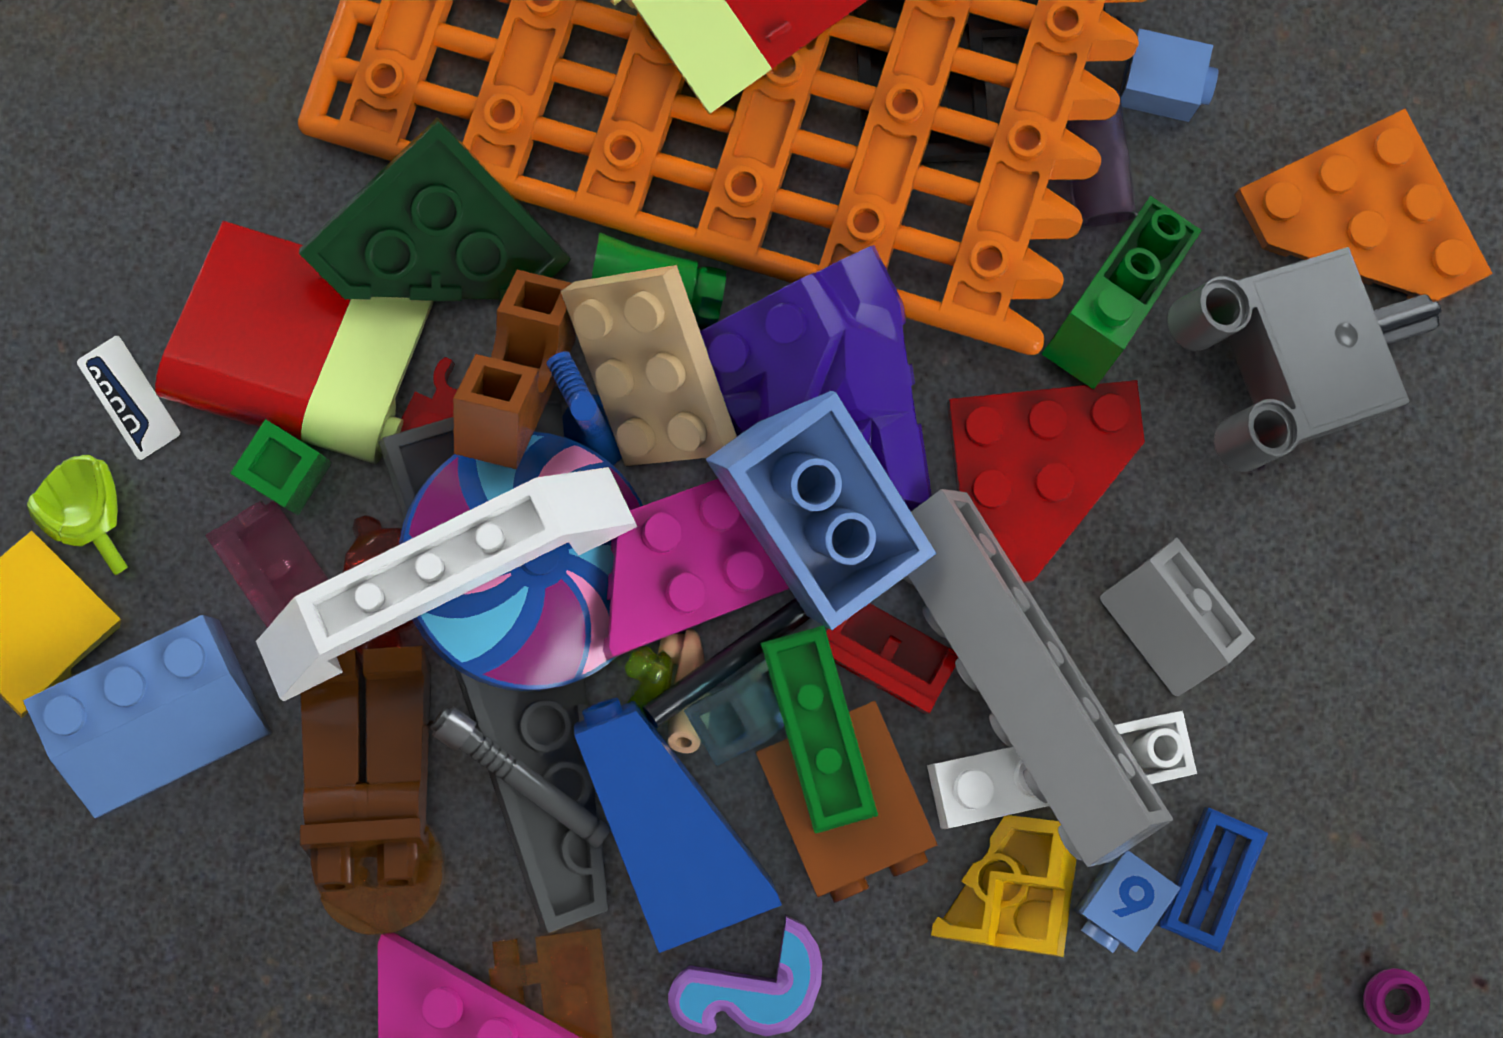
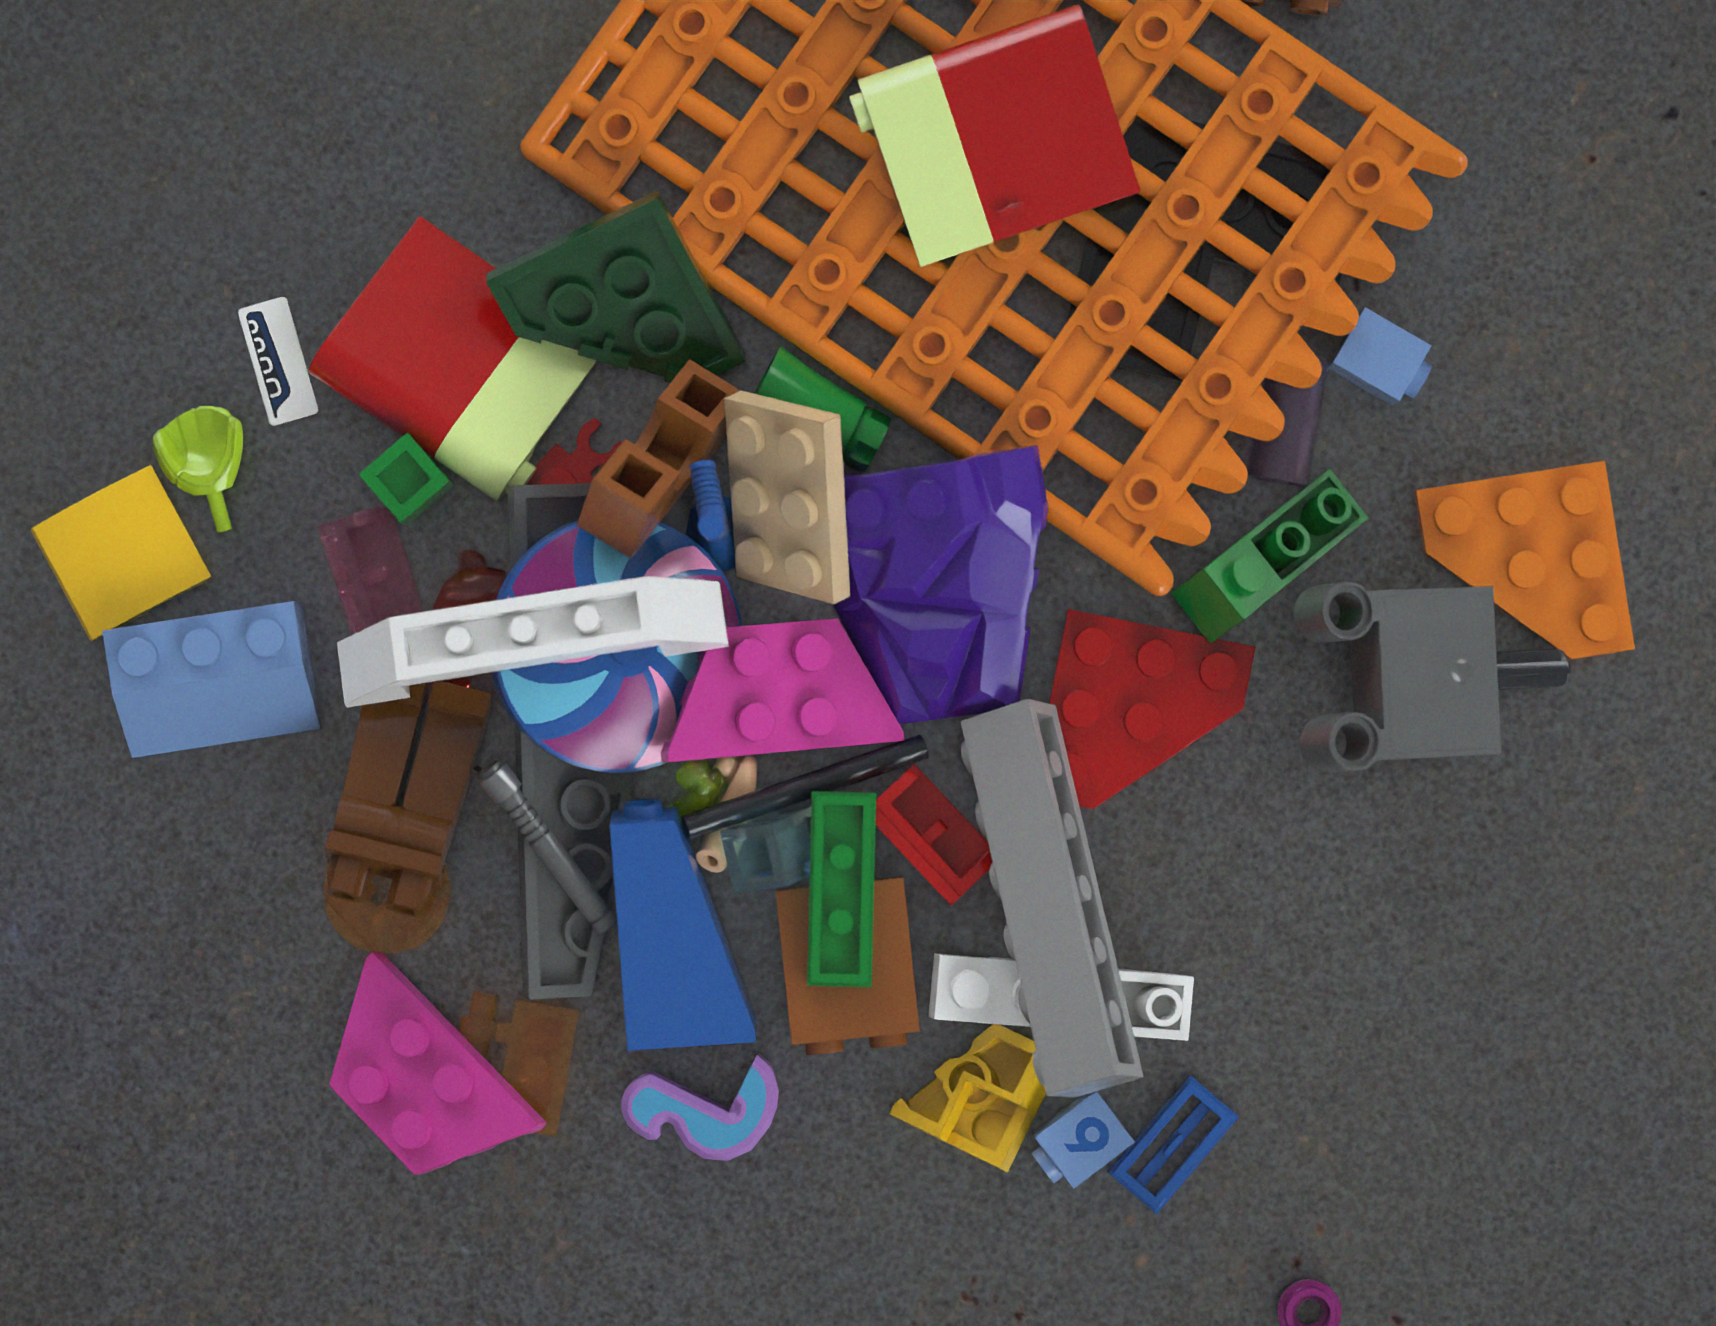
camera: 20 degrees right, 5 degrees up
medium blue slope [706,391,937,630] -> none
light grey panel [1100,538,1255,696] -> none

